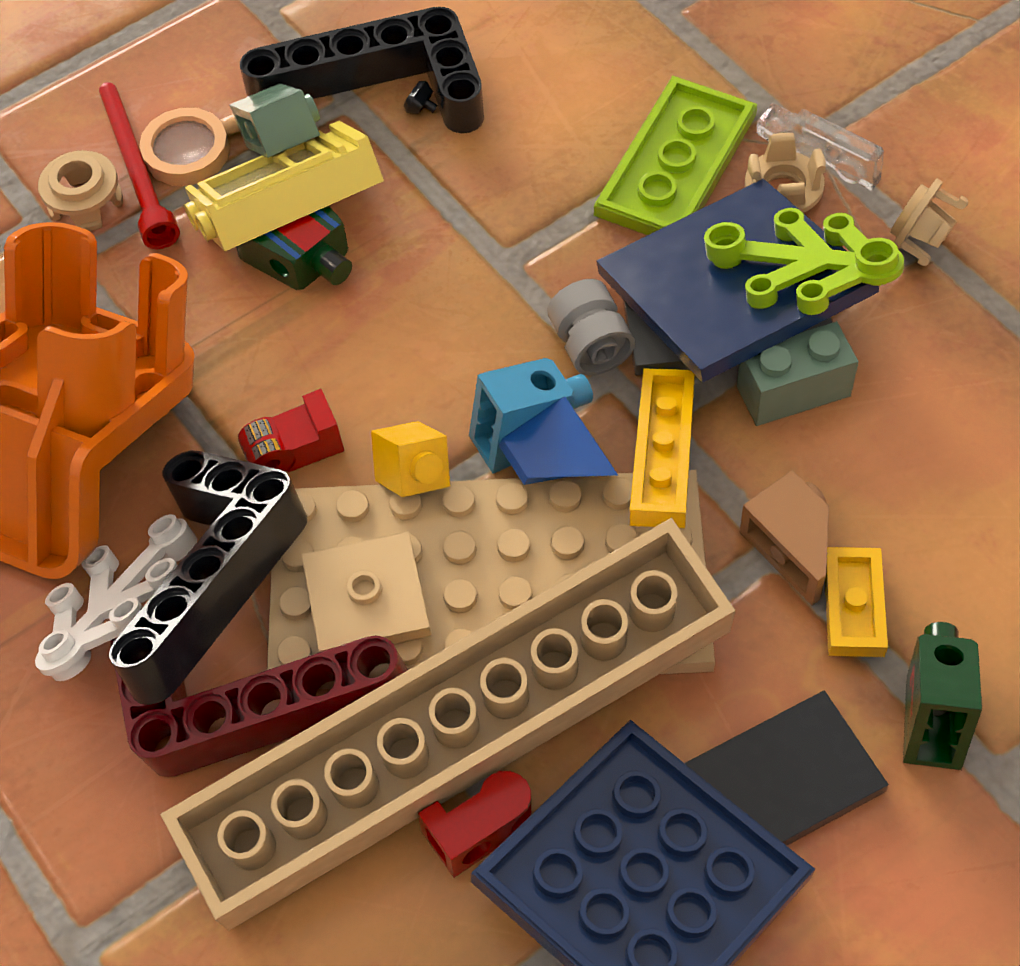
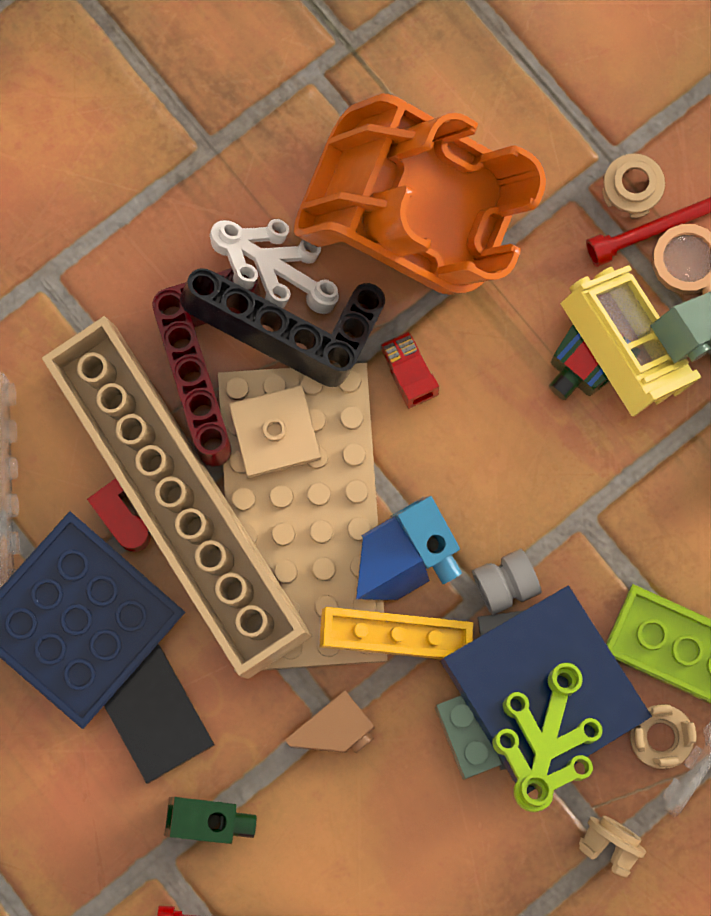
camera: 85 degrees right, 20 degrees up
yellow brick [371,421,450,497] -> none
yellow plate [825,547,888,657] -> none

